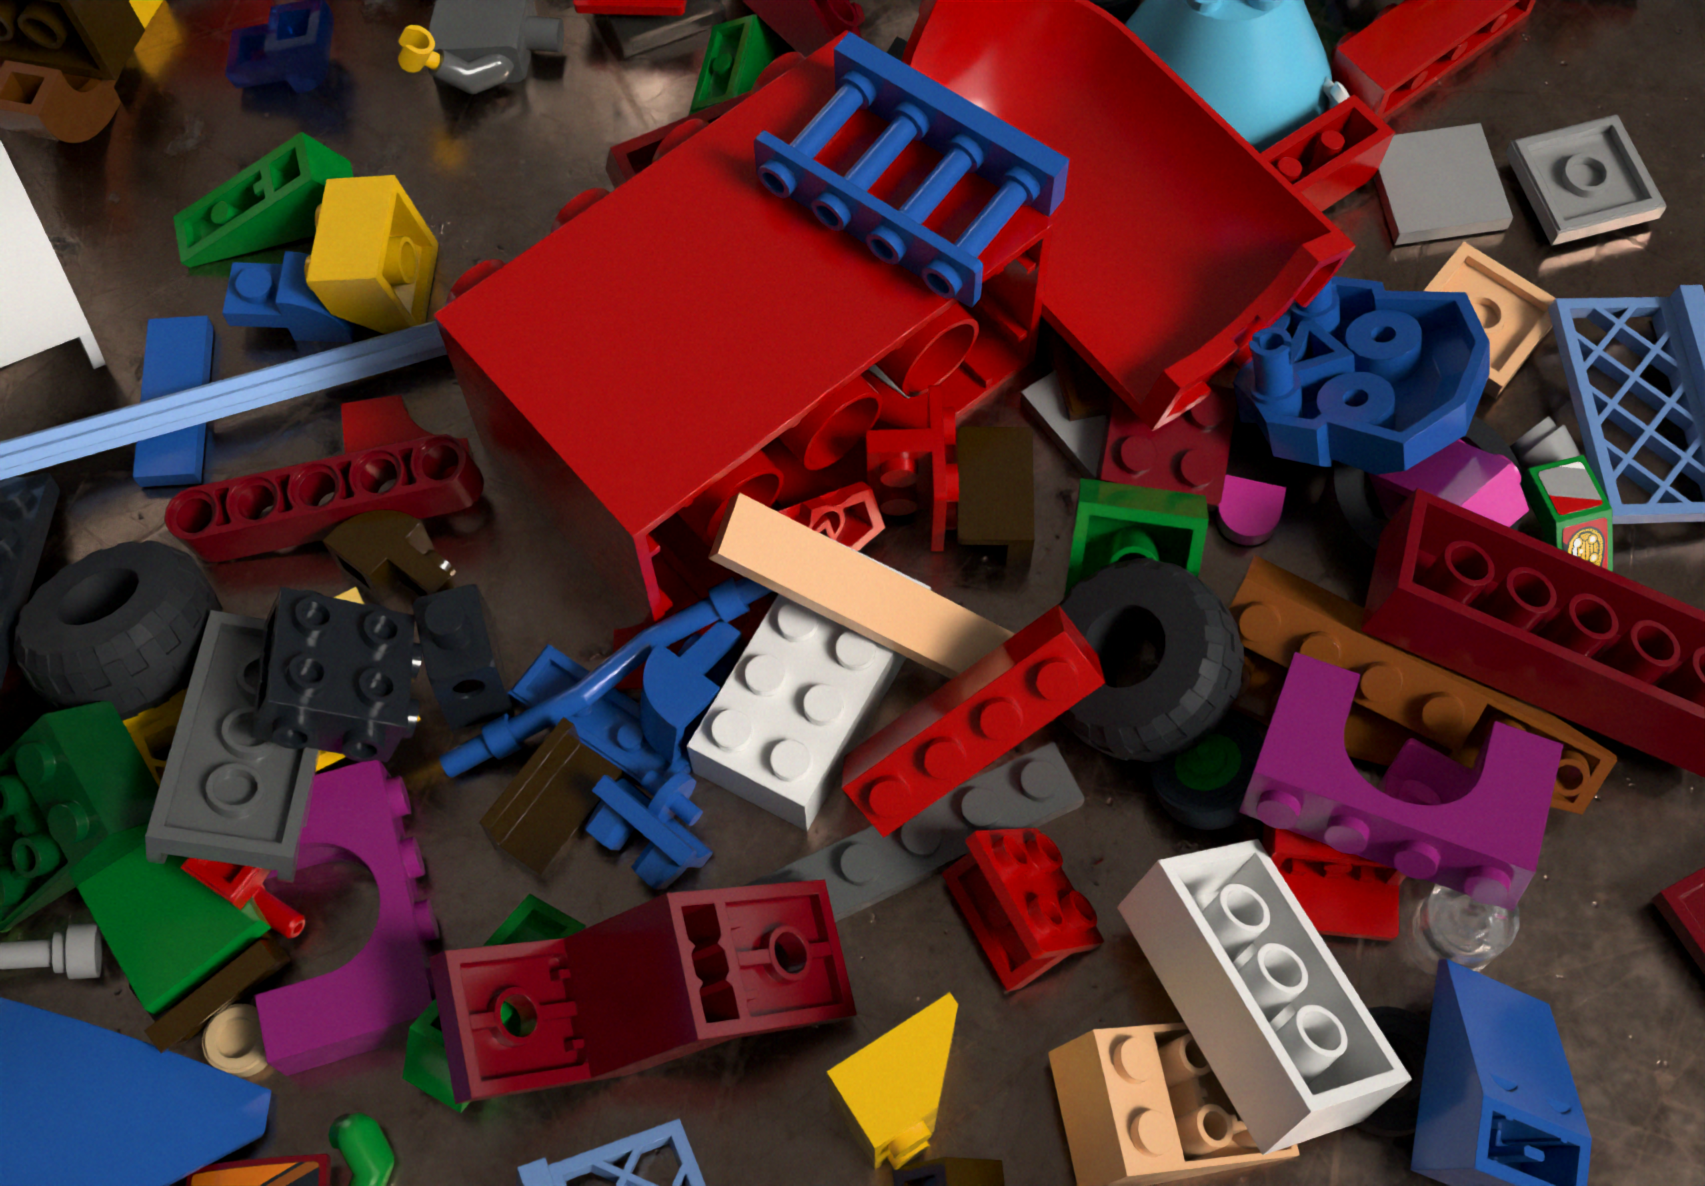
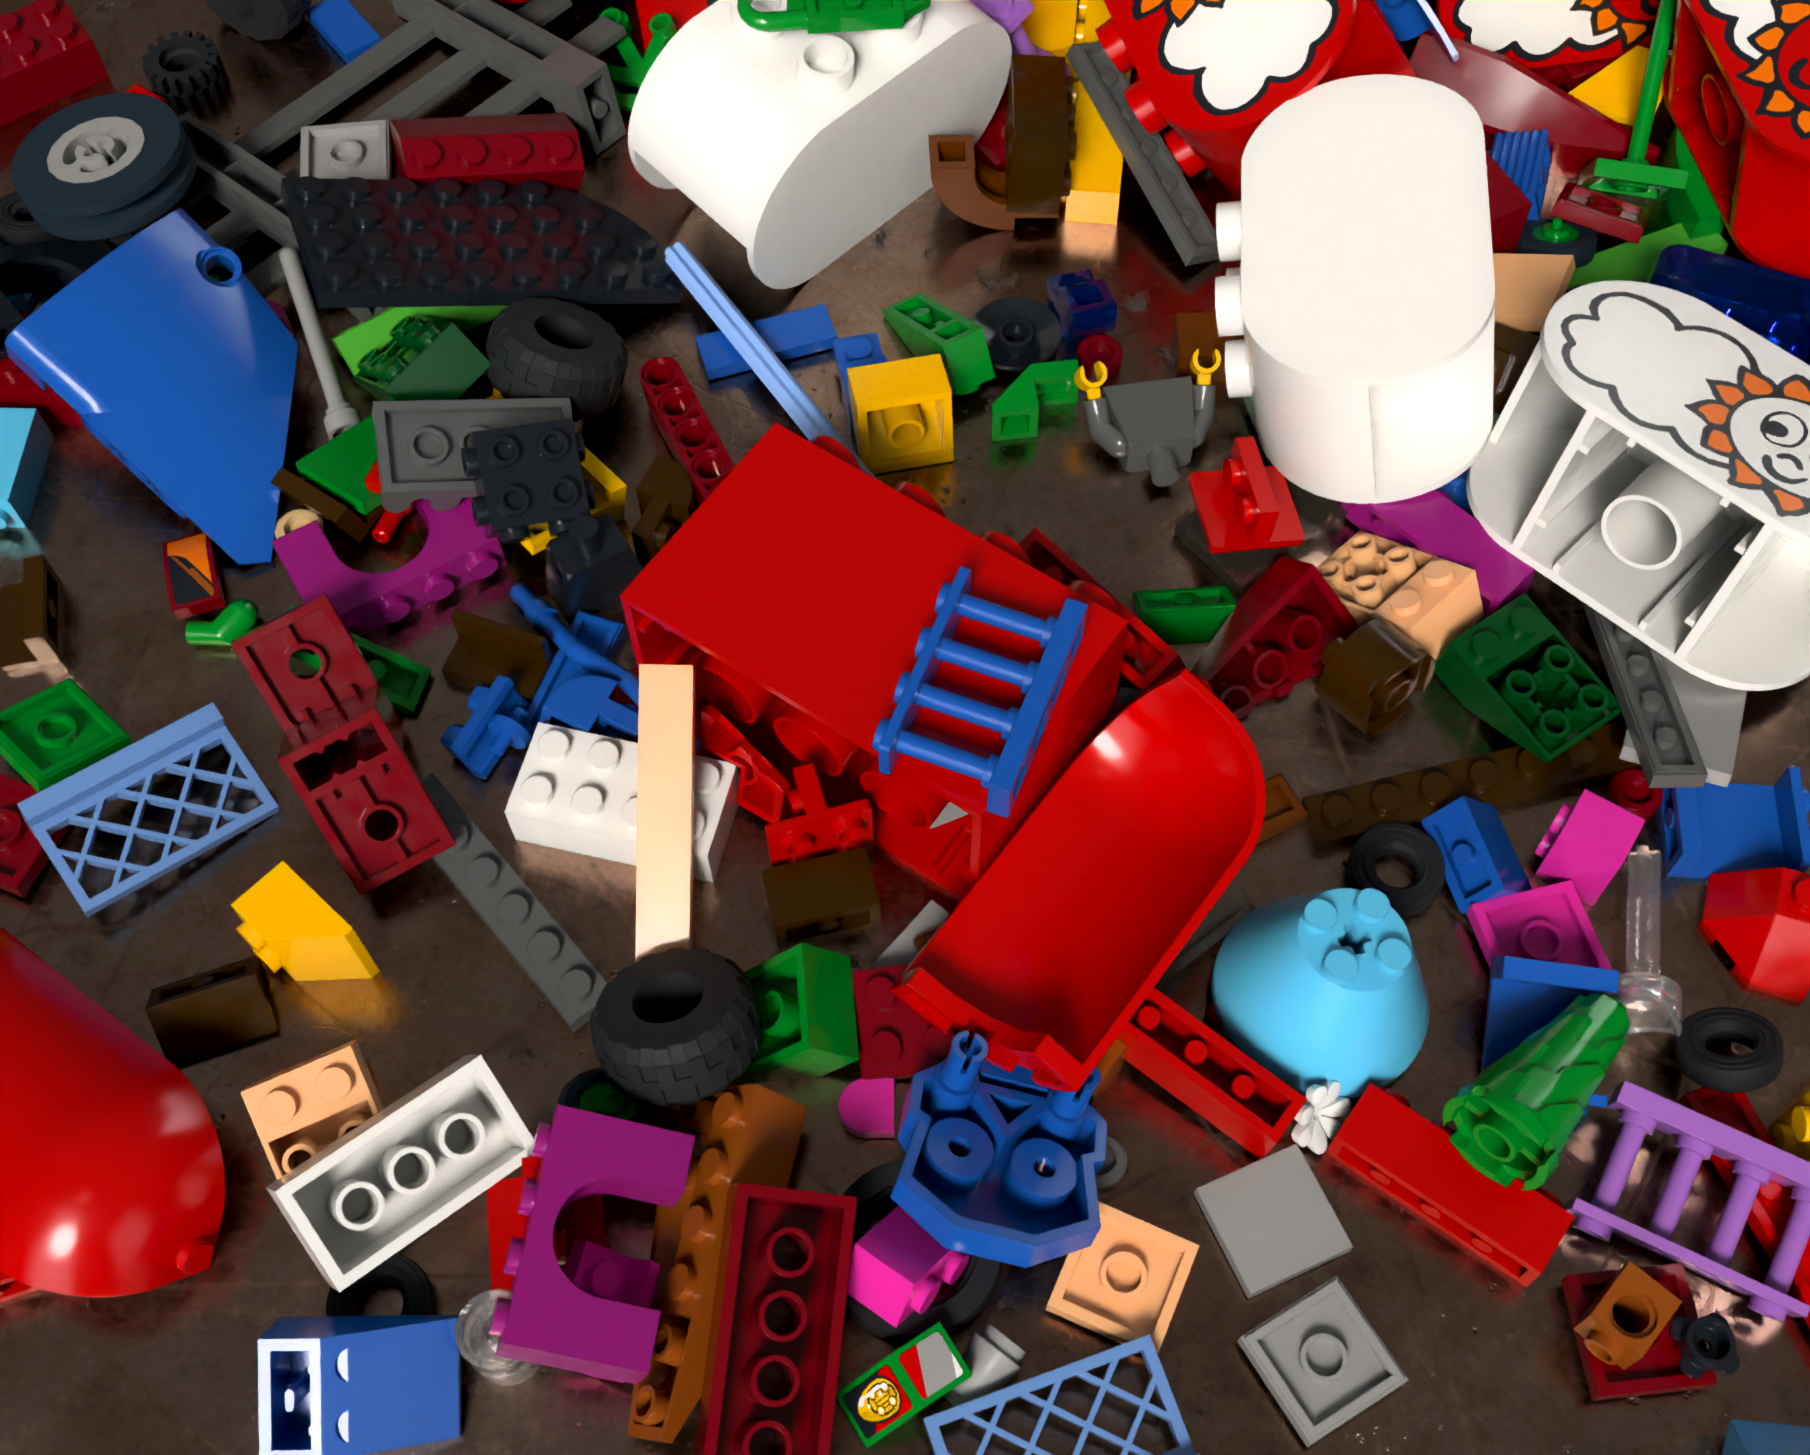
camera: 75 degrees right, 5 degrees down
red brick [842,604,1105,838] -> none
red bracket [941,828,1104,991] -> none
none -> black dish [972,297,1061,371]
none -> green slope [990,359,1079,441]
none -> dark red tile [1077,335,1123,380]

